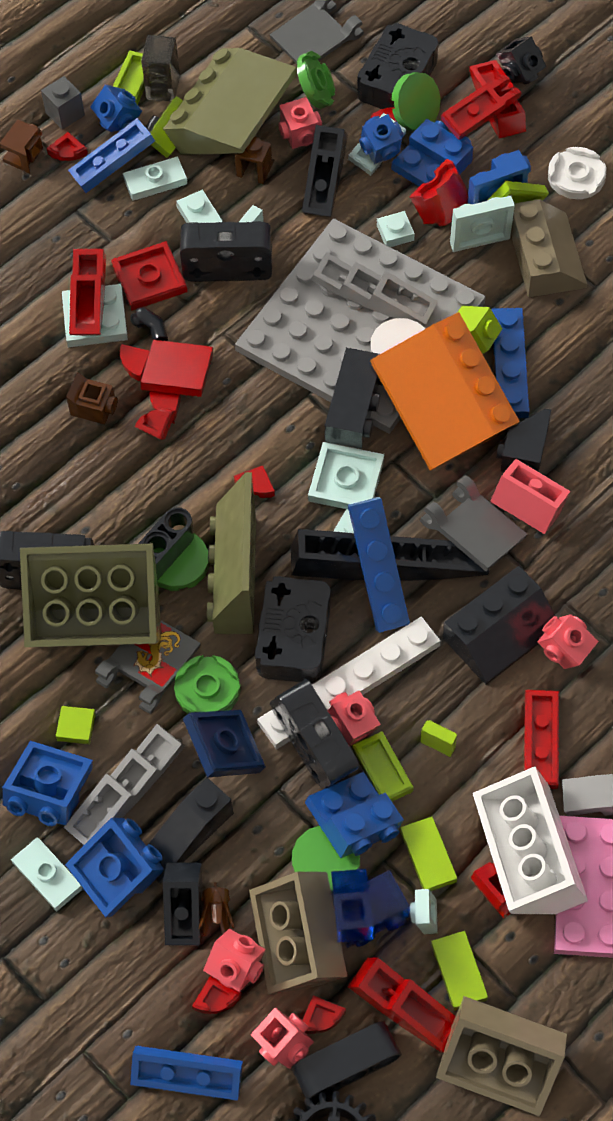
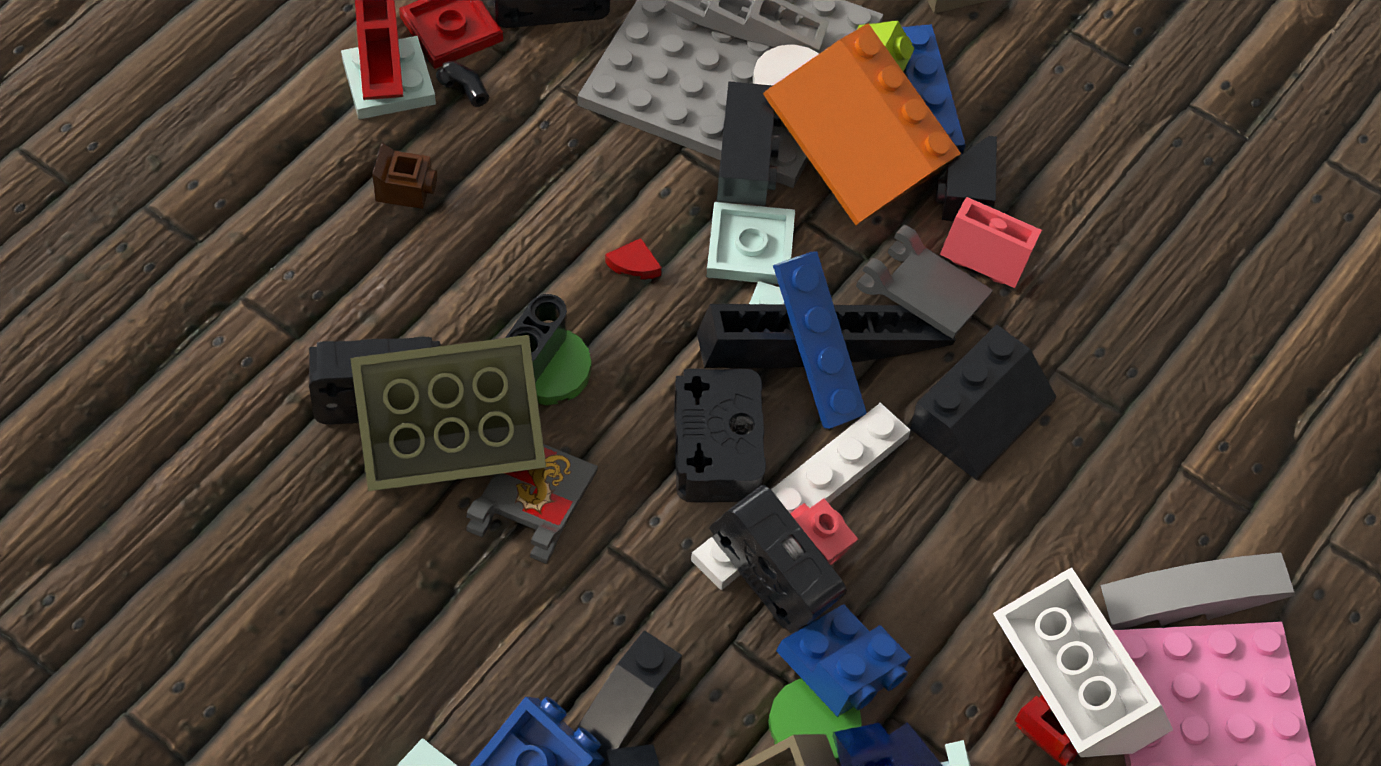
camera: 15 degrees left, 5 degrees down
blue plate [3,741,93,826] -> none
lime tile [56,706,96,744] -> none
light grey slope [64,724,185,845] -> none
red tile [120,344,150,381] -> none
red tile [135,408,176,440] -> none
tile [141,340,213,397] -> none
red tile [150,391,181,424] -> none
bright green tile [174,655,240,714] -> none
dark blue tile [183,710,266,778] -> none
olive slope [207,472,256,634] -> none
lime tile [352,731,414,802] -> none
lime tile [400,817,457,891] -> none
lime tile [421,720,457,757] -> none
red tile [524,690,559,789] -> none
coral brick [538,614,599,669] -> none

